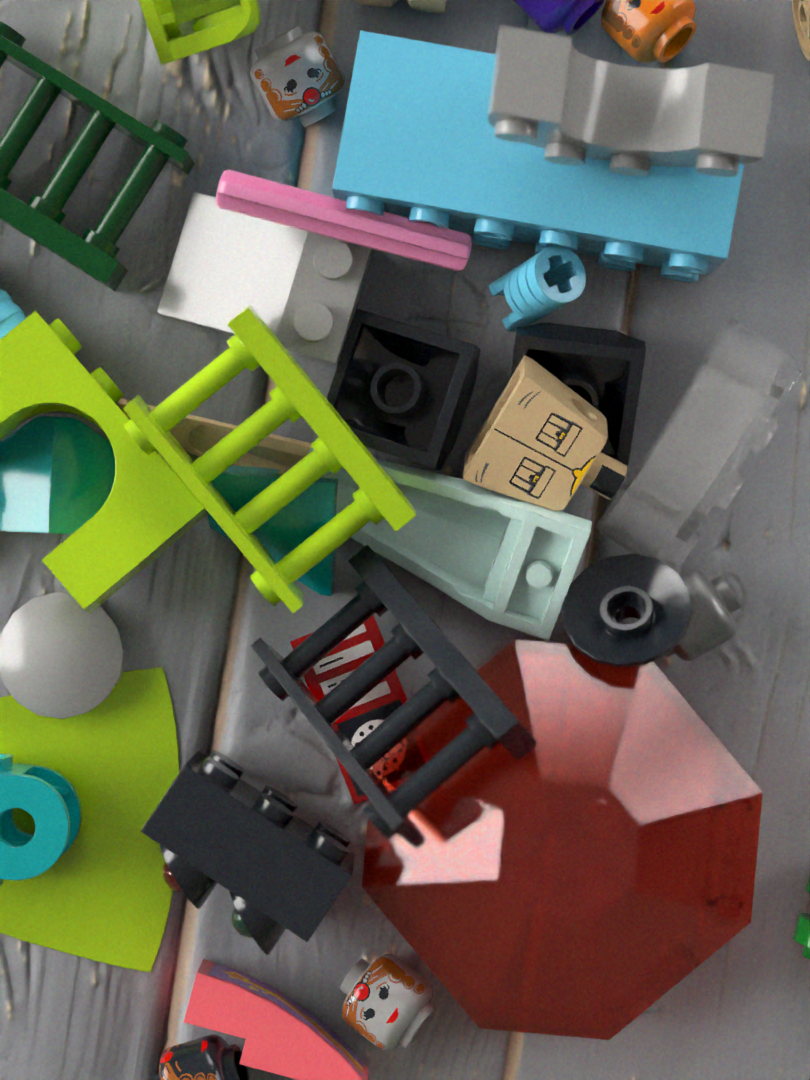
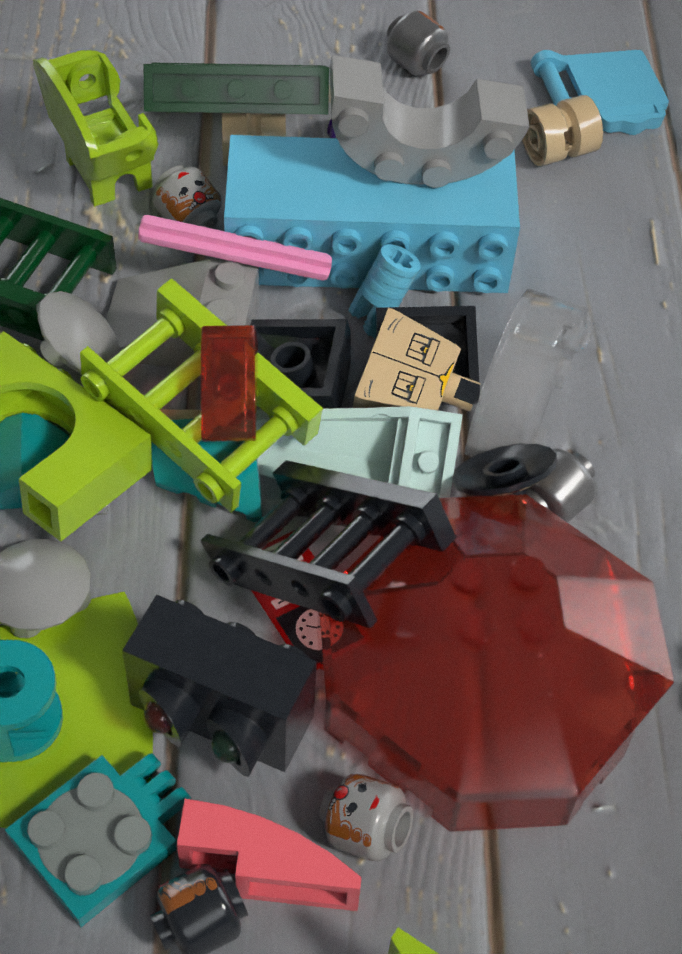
camera: 15 degrees left, 35 degrees down
none -> piece [5,753,191,927]
none -> light grey dish [36,291,120,374]
none -> clear red slope [201,325,258,441]

